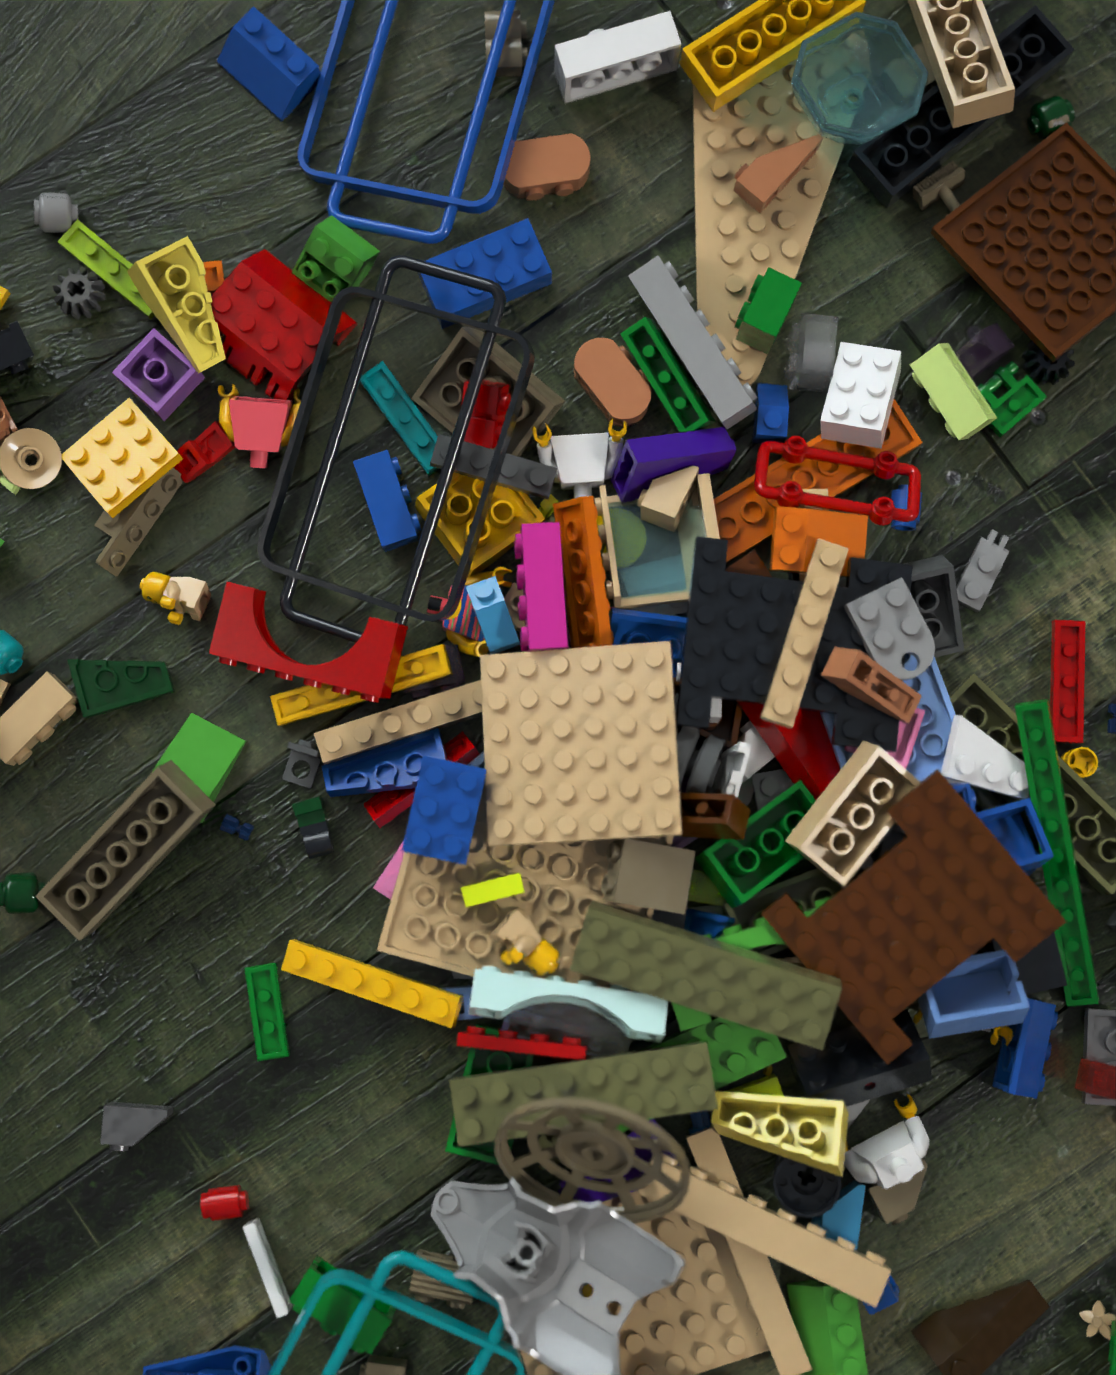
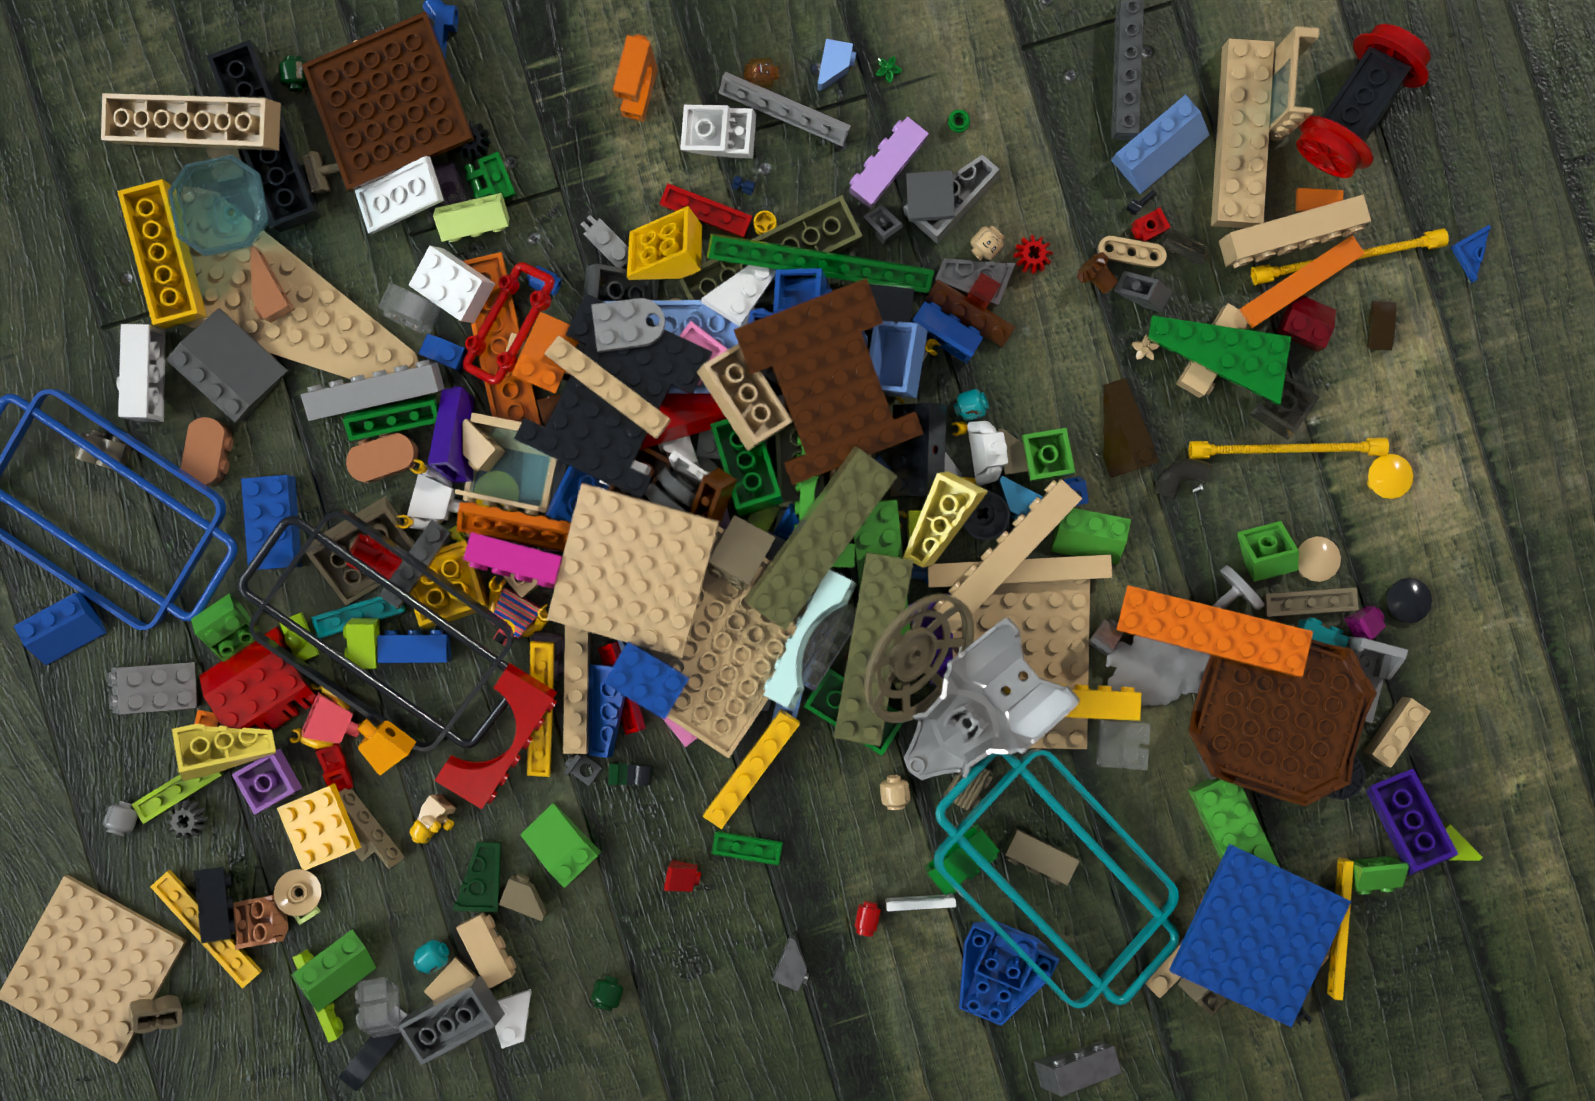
camera: 70 degrees left, 5 degrees up
dark tan brick [35,760,216,941] -> none
dark blue piece [220,813,254,841] -> none
red plate [456,1026,588,1060] -> none
neon yellow piece [461,872,525,907] -> none
dark azure slope [466,576,520,654] -> none
piece [489,910,560,976] -> none
green brick [734,267,802,354] -> none
nougat slope [821,647,922,724] -> none
none -> light grey bracket [107,662,197,715]
none -> dark grey slope [166,308,288,423]
none -> lime tile [280,613,320,661]
none -> lime brick [343,618,380,669]
none -> white tile [355,156,444,234]
none -> light orange torso [357,719,416,775]
none -> dark tan slope [499,874,547,921]
none -> yellow slope [627,206,702,280]
none -> red slope [664,860,701,892]
none -> tan head [880,775,910,810]
none -> reddish brown plate [926,279,1015,348]
none -> teal head [954,389,989,422]
none -> bright green slope [1022,428,1075,481]

